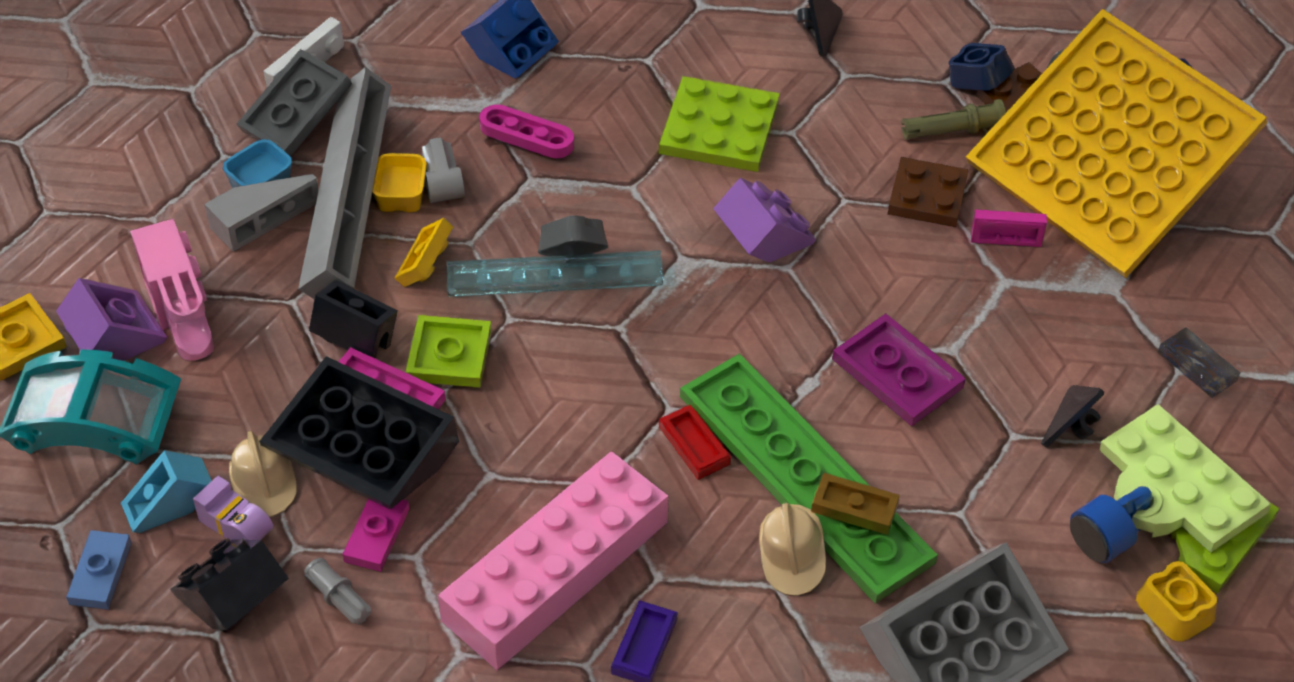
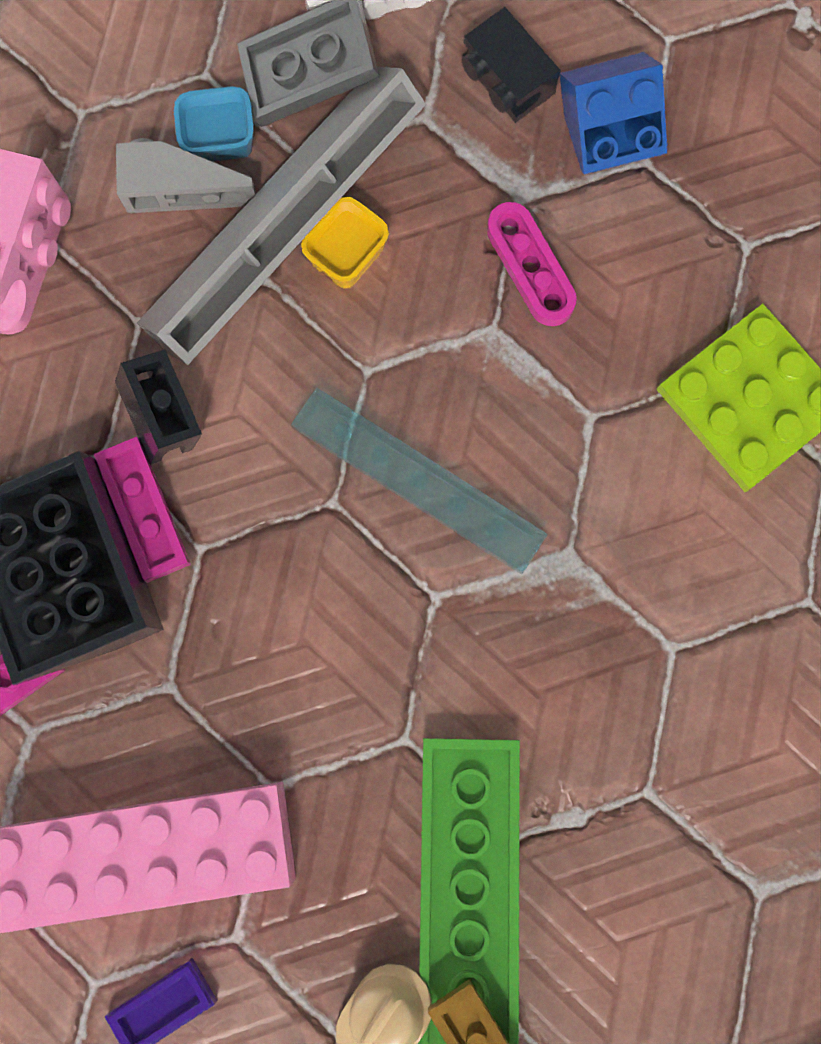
camera: 40 degrees right, 30 degrees up
yellow plate [395,217,453,287] -> none
lime plate [405,315,492,388] -> none
light grey piece [422,138,465,203] -> none
dark grey piece [538,215,608,259] -> none
red tile [659,405,731,480] -> none
medium lavender slope [713,178,817,262] -> none
magenta plate [832,313,966,427] -> none
none -> black brick [461,7,561,123]

